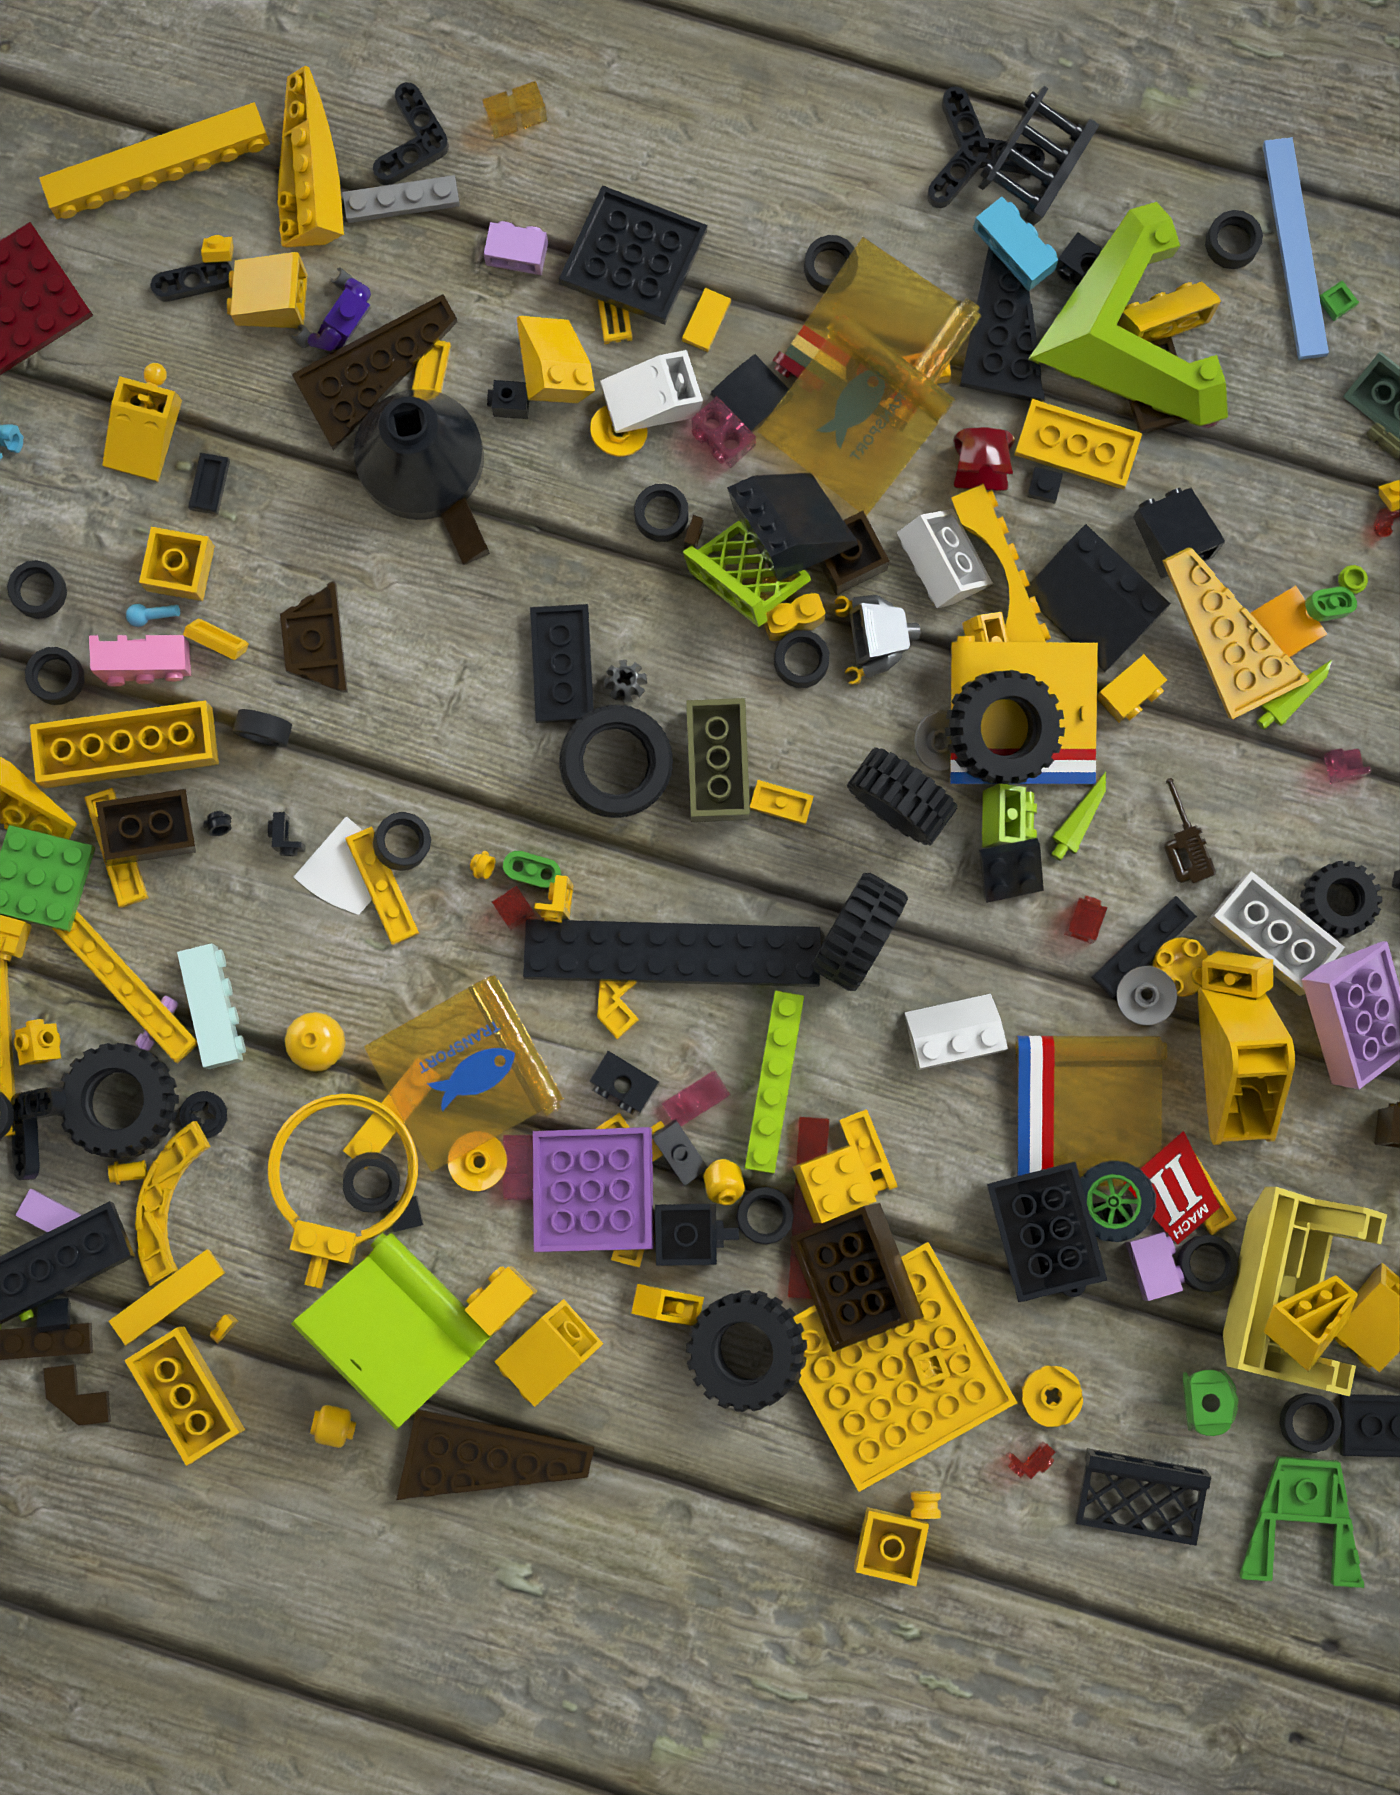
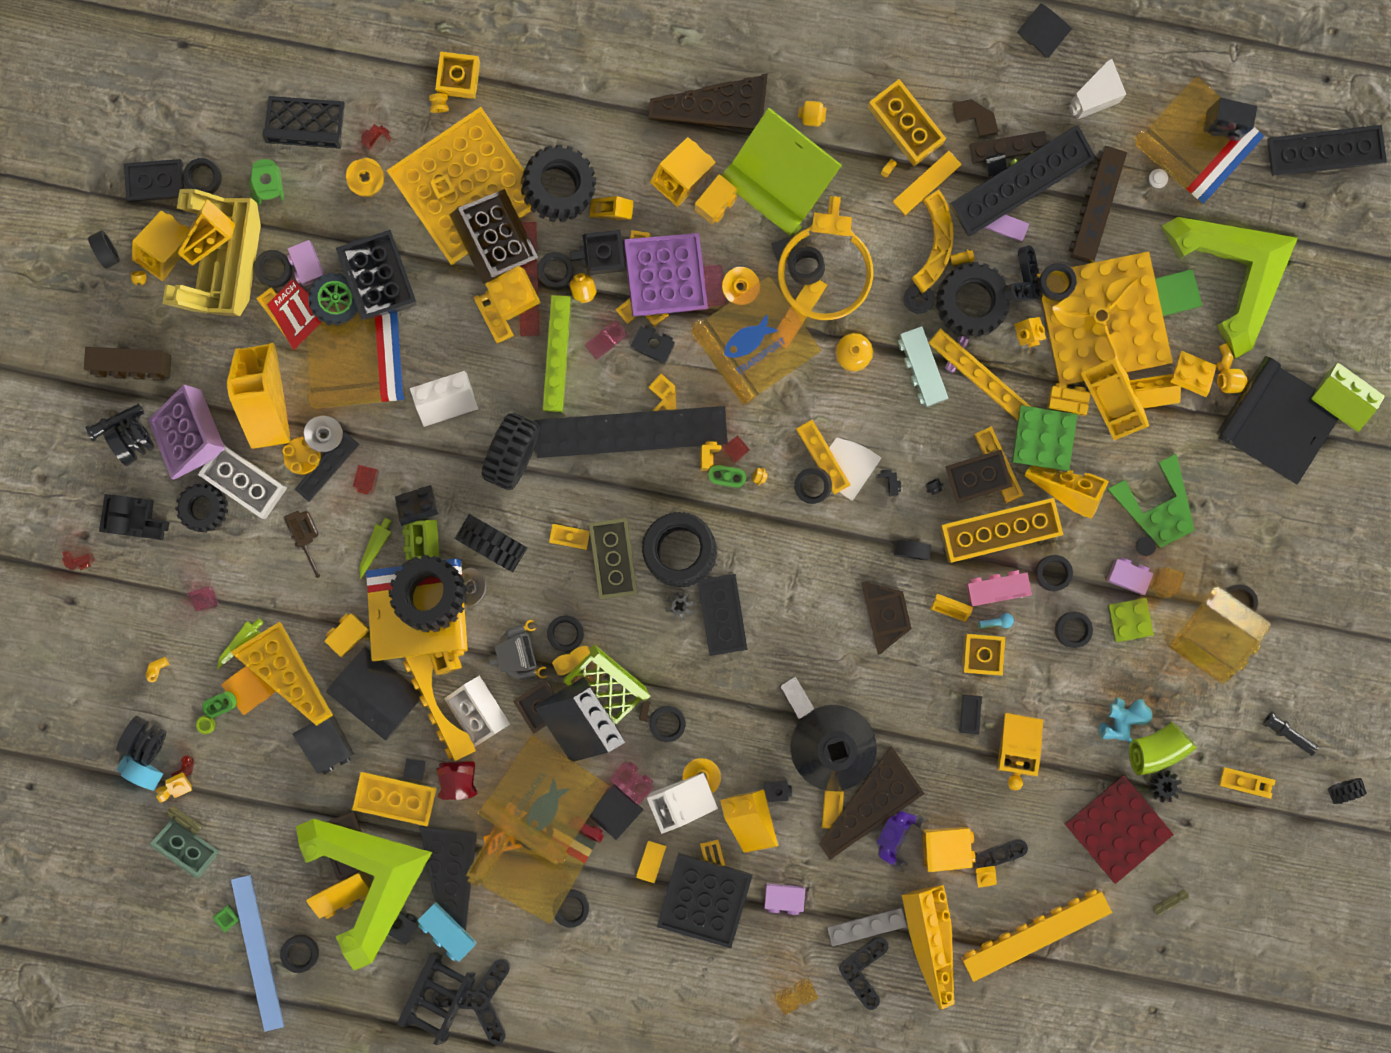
camera: 170 degrees right, 5 degrees up
black plate [652,1119,708,1186] -> none
yellow brick [1202,950,1273,998] -> none
bright green wing [1239,1456,1364,1588] -> none

